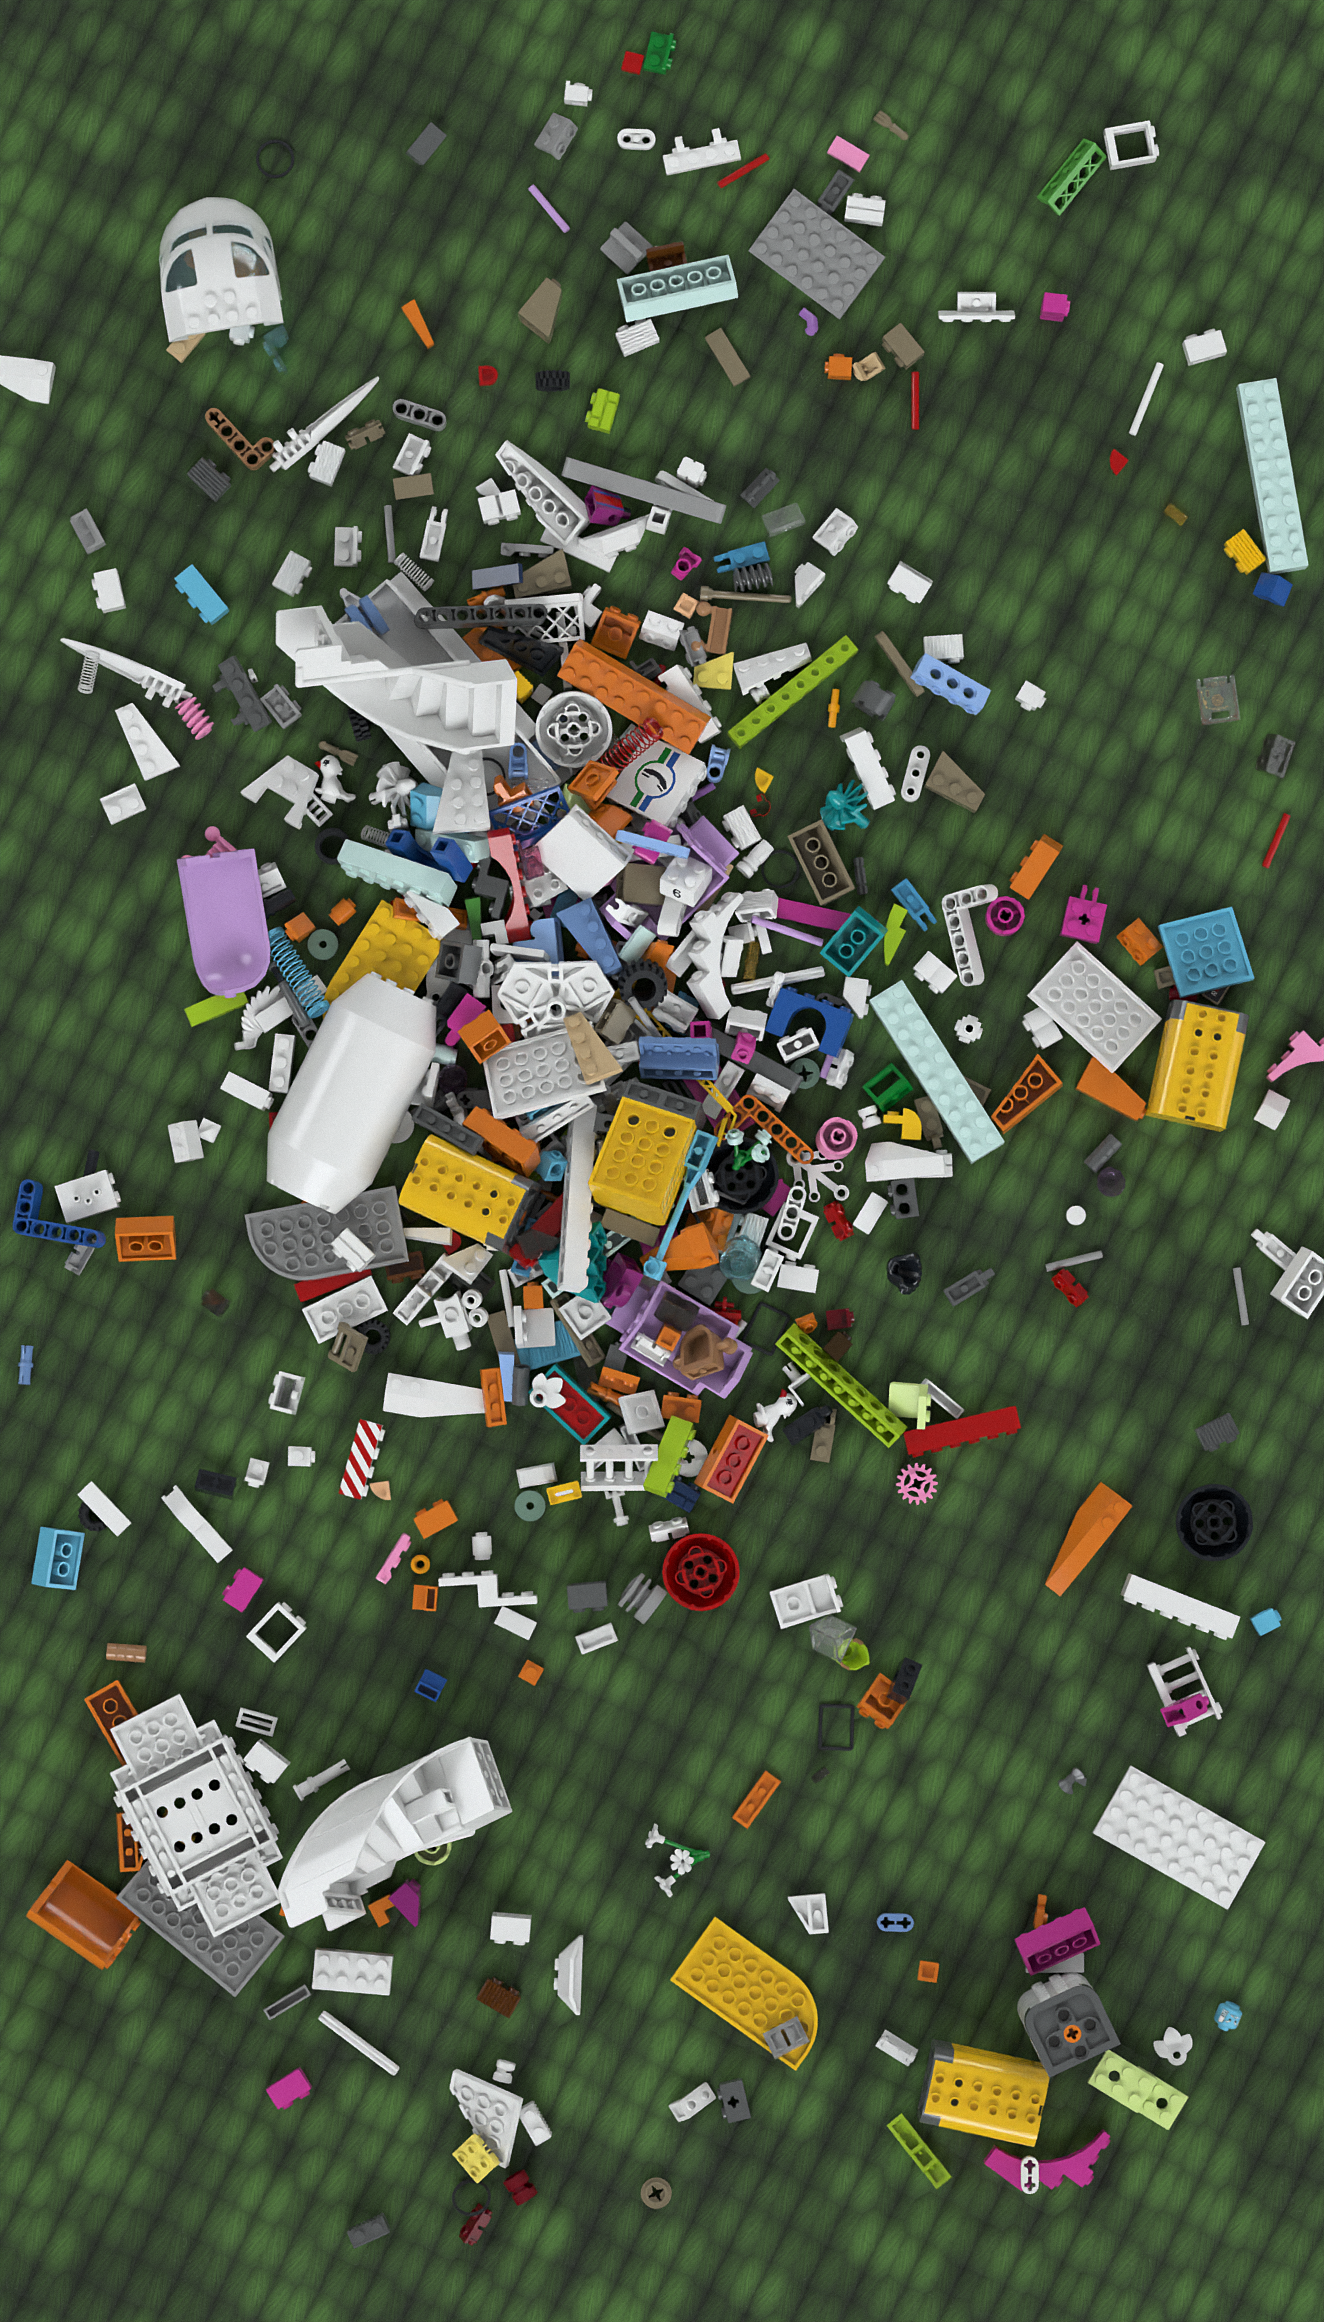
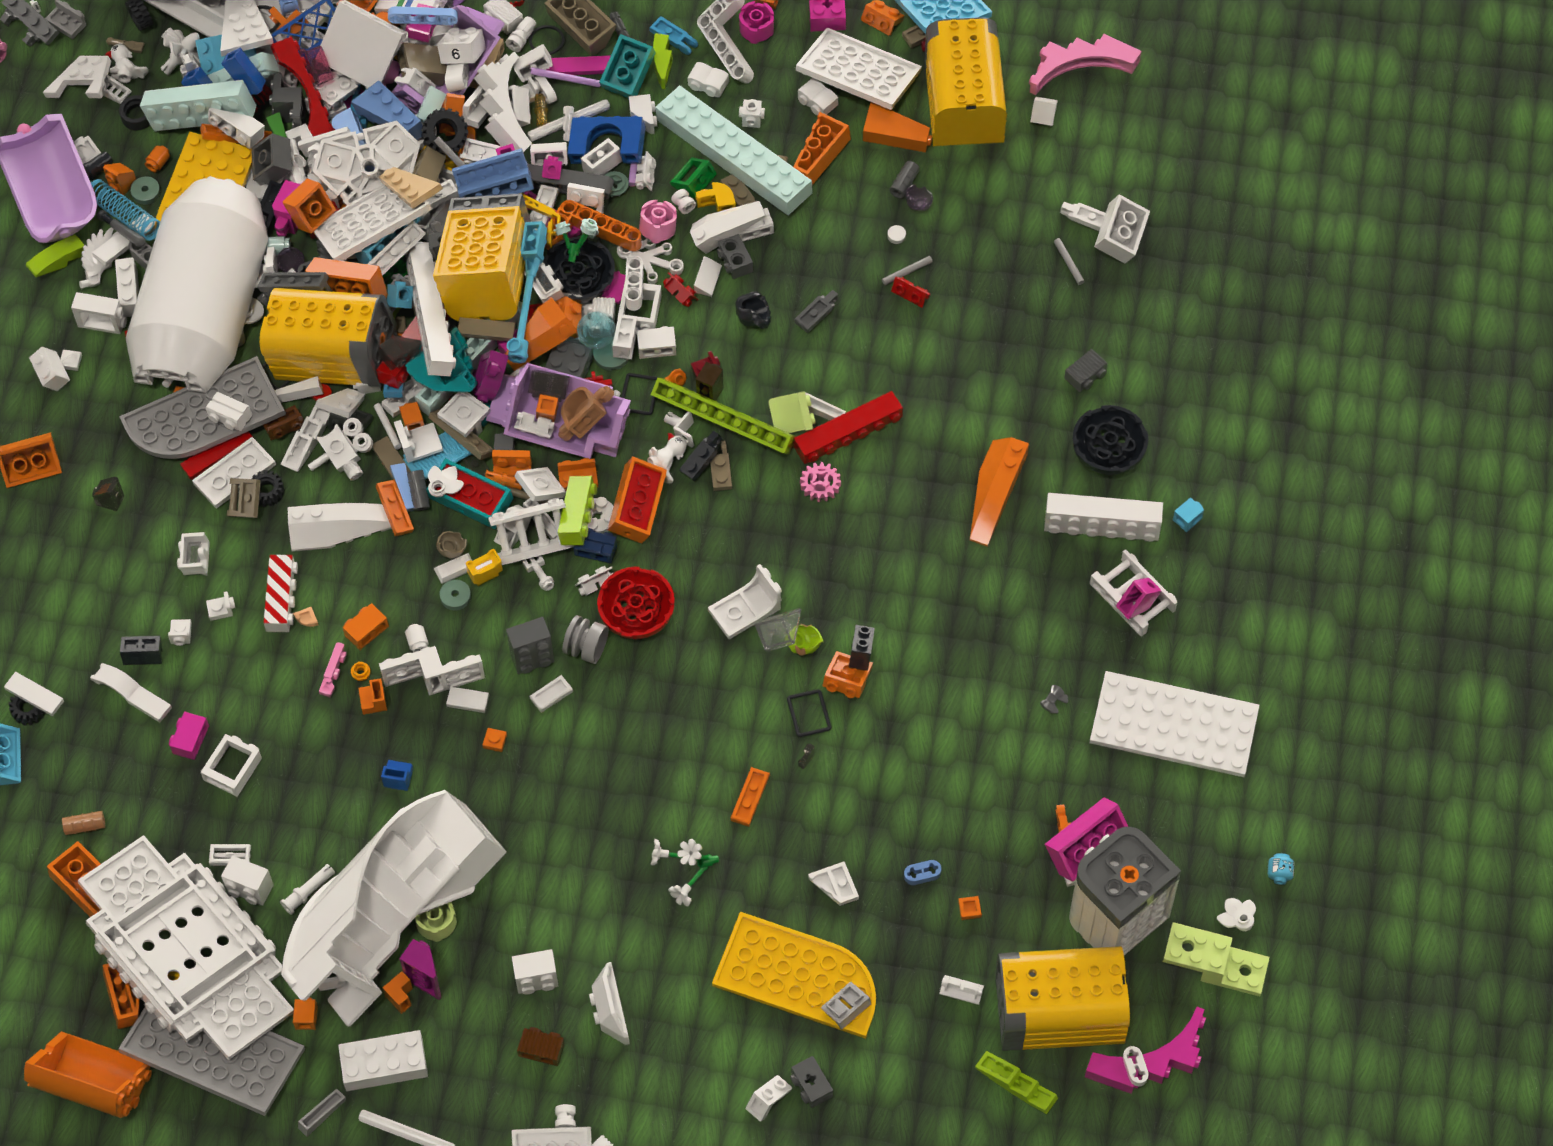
camera: 15 degrees left, 25 degrees down
none -> dark tan hair [437,531,467,559]

